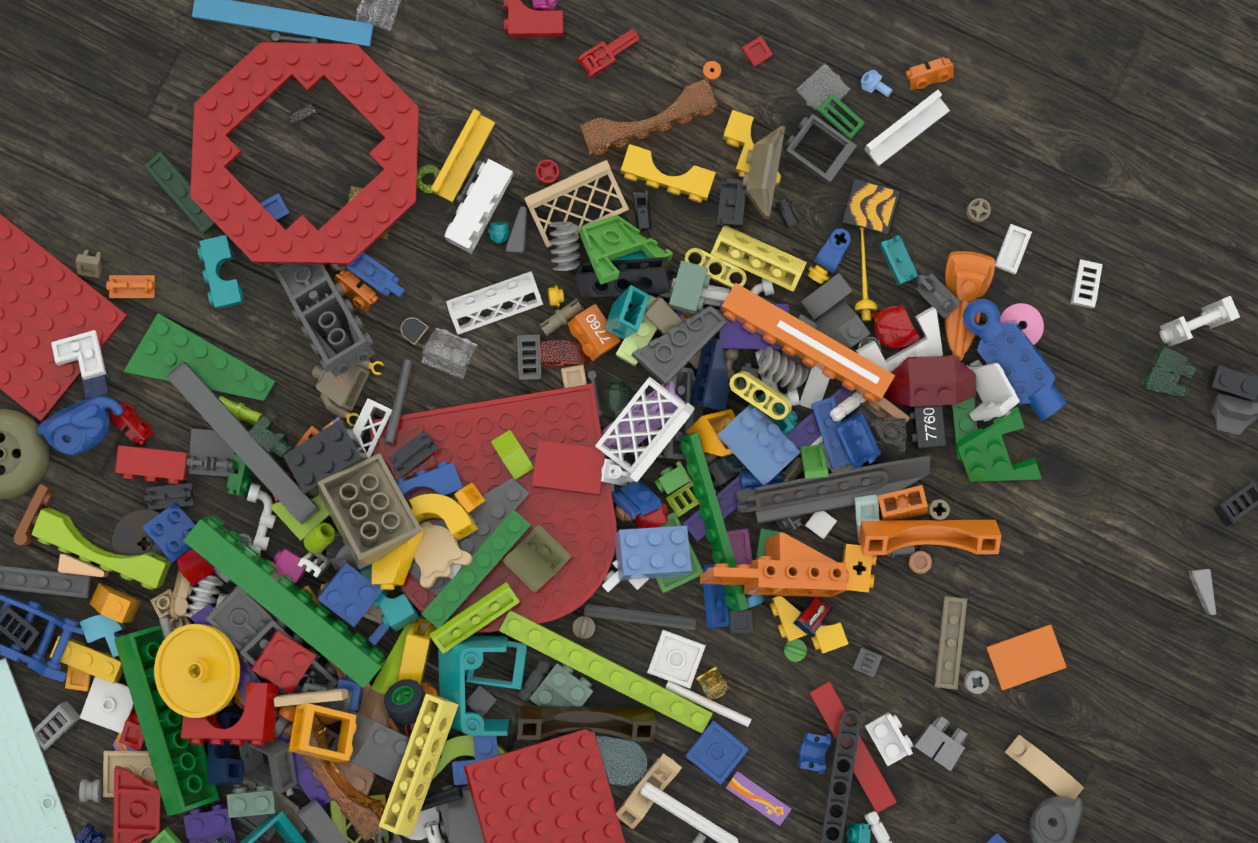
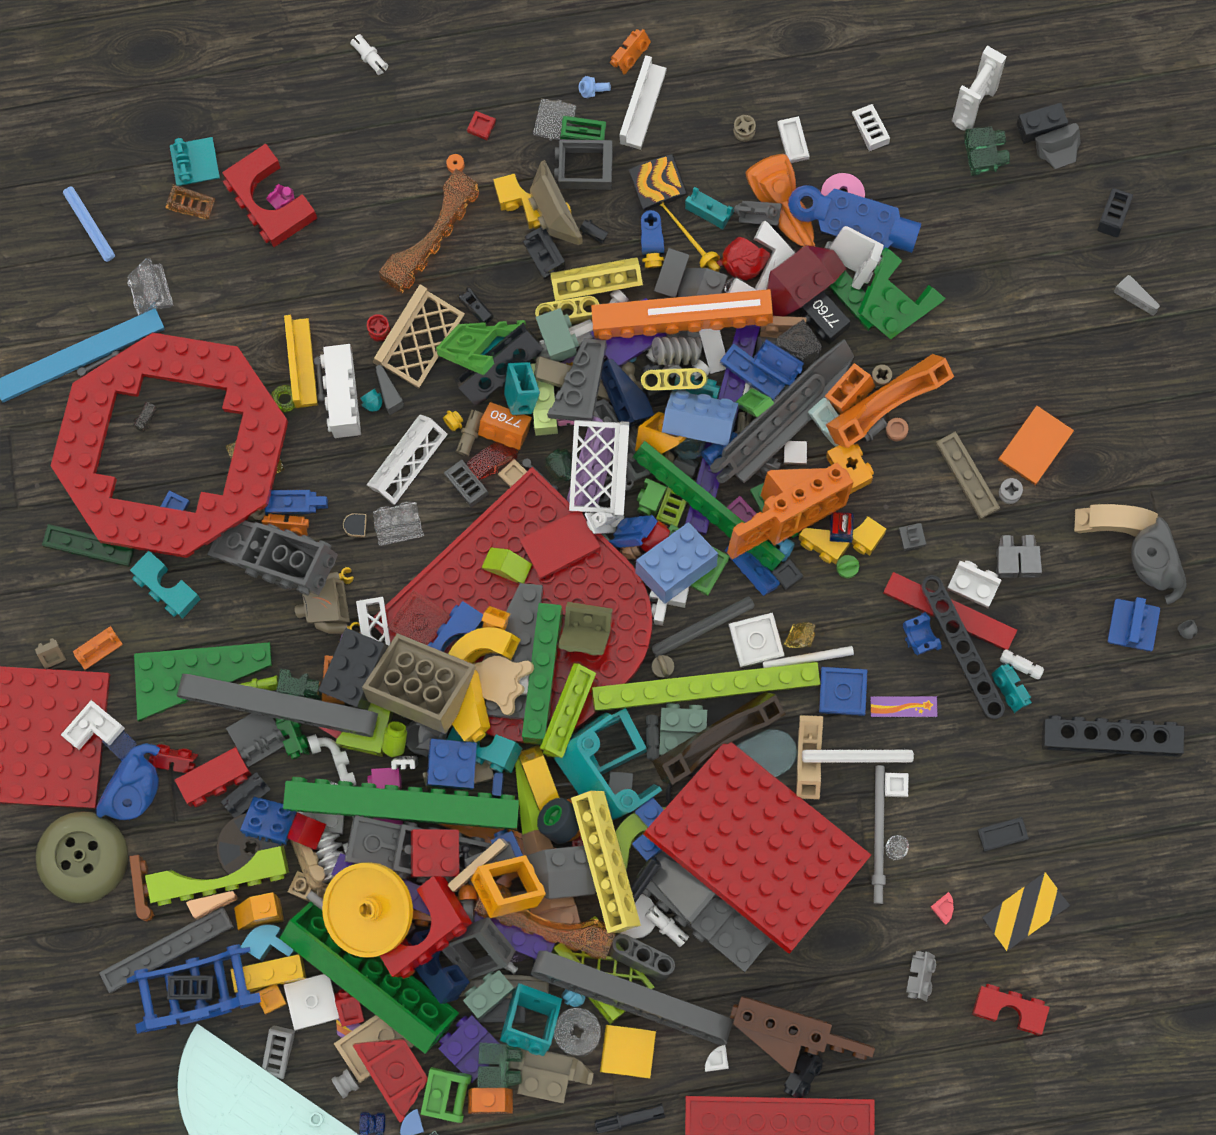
camera: 30 degrees left, 10 degrees down
dark grey bar [385,359,412,445] -> none
black hinge [388,430,438,476] -> none
light grey piece [549,221,580,271] -> none
red connector [576,29,640,79] -> none
yellow arch [621,144,716,203] -> none
white axle [830,391,866,422] -> none

